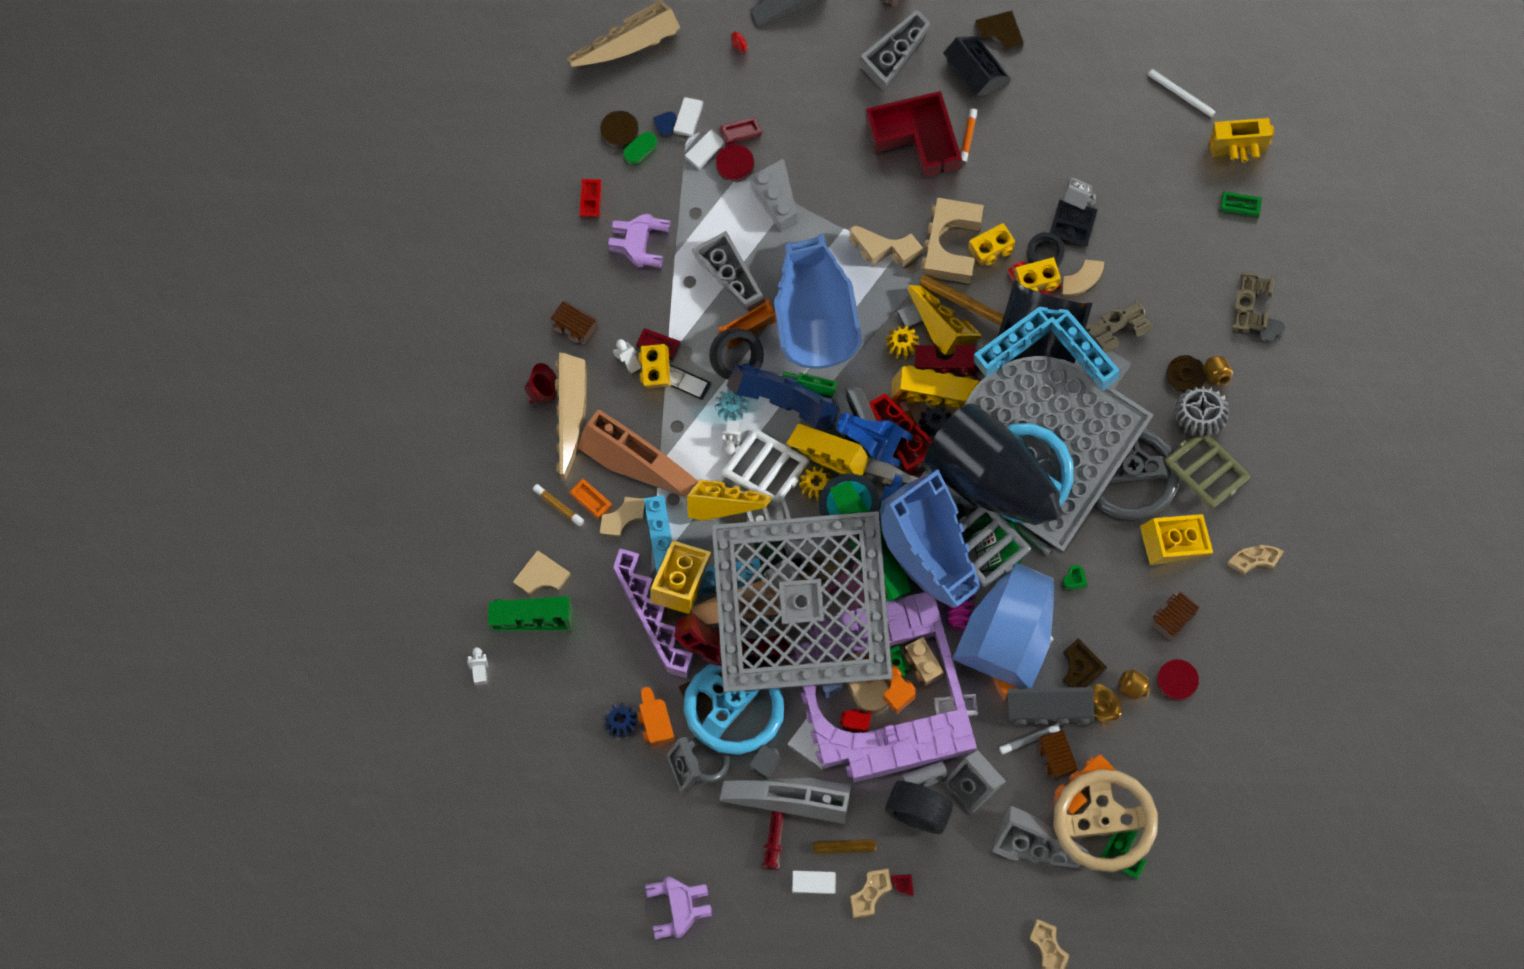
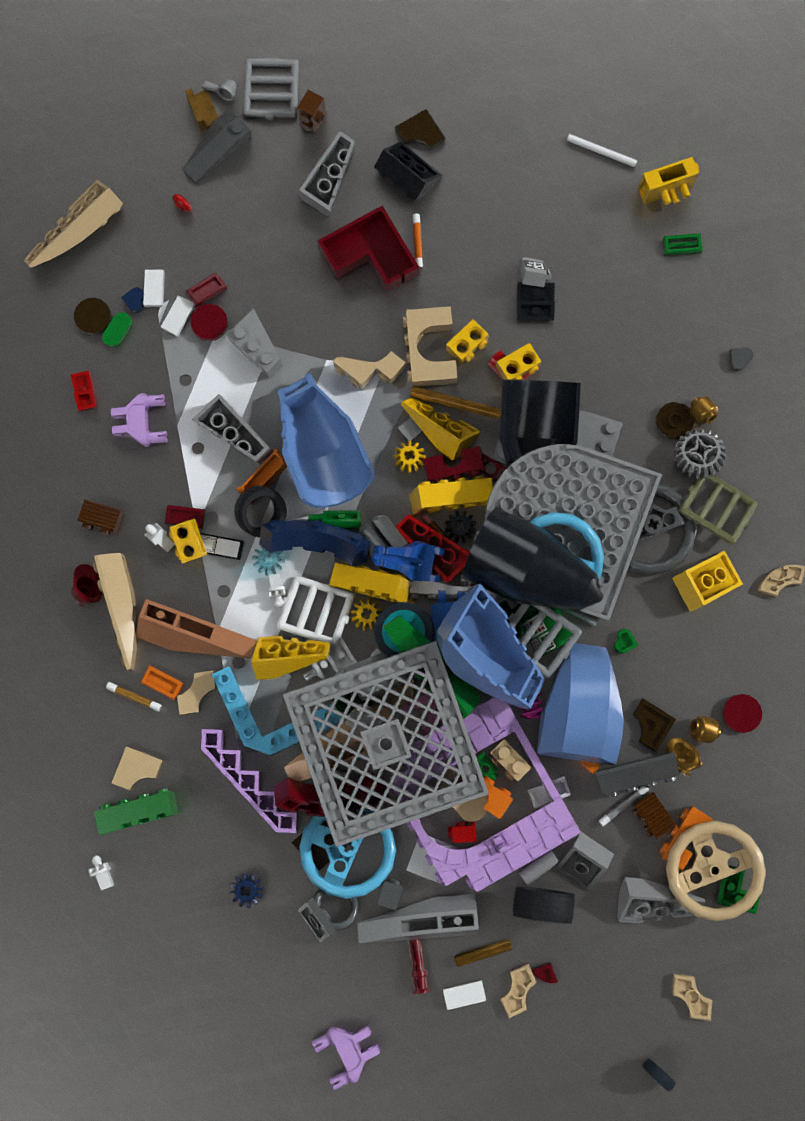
camera: 15 degrees left, 10 degrees up
orange hinge [637,686,675,749] -> none
yellow slope [651,540,711,614] -> none
medium azure brick [974,307,1120,391] -> none
black tyre [1026,232,1065,268] -> none
tan tile [1062,260,1105,297] -> none
dark tan piece [1085,299,1152,353] -> none
reddish brown brick [1152,591,1200,641] -> none
dark tan piece [1232,272,1275,333] -> none

